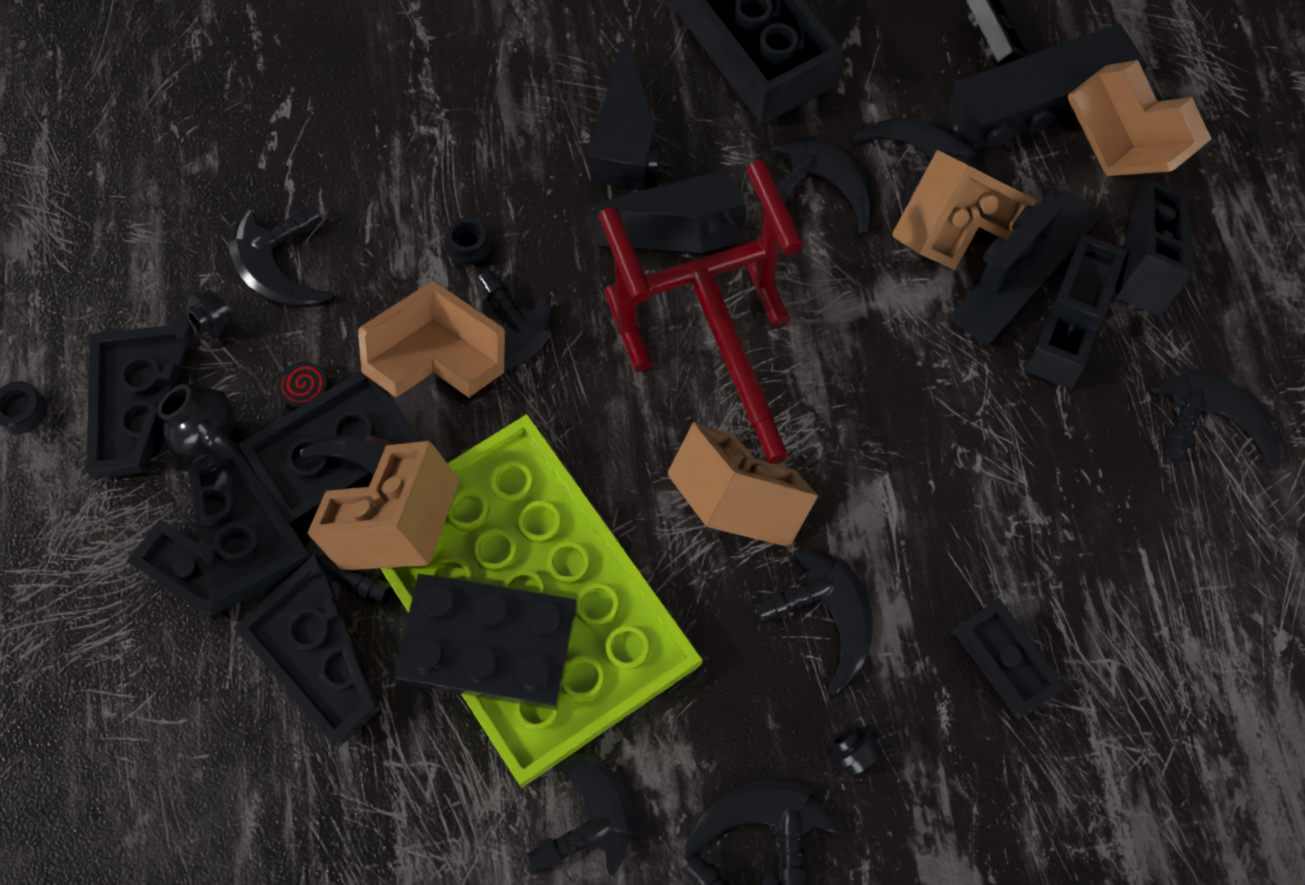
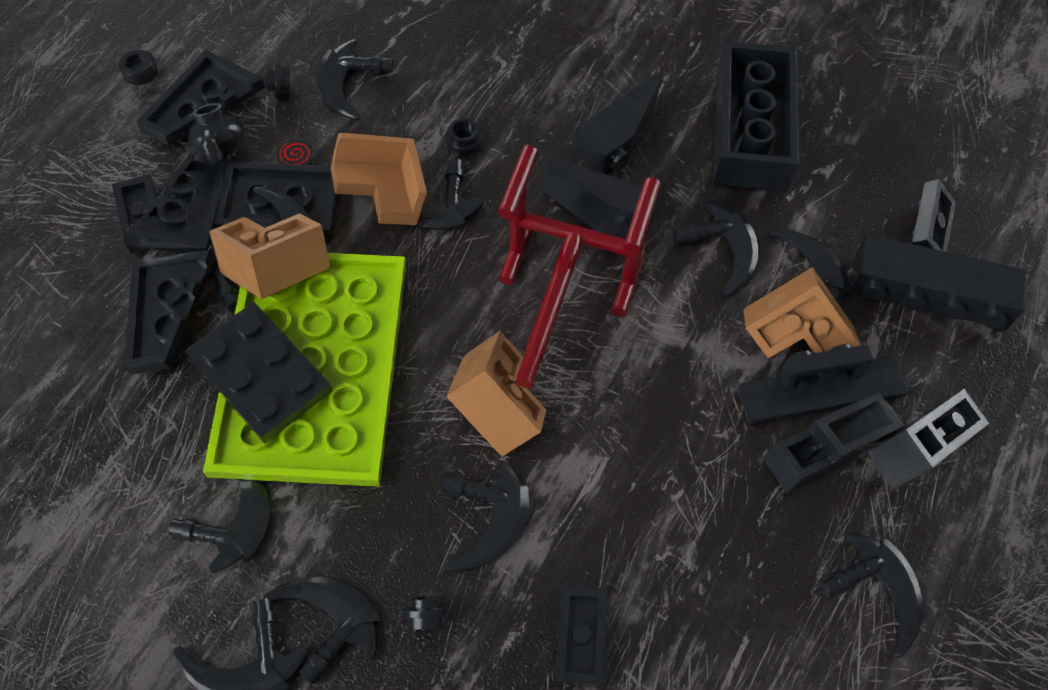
camera: 35 degrees right, 5 degrees down
medium nougat panel [1068,60,1211,176] -> none

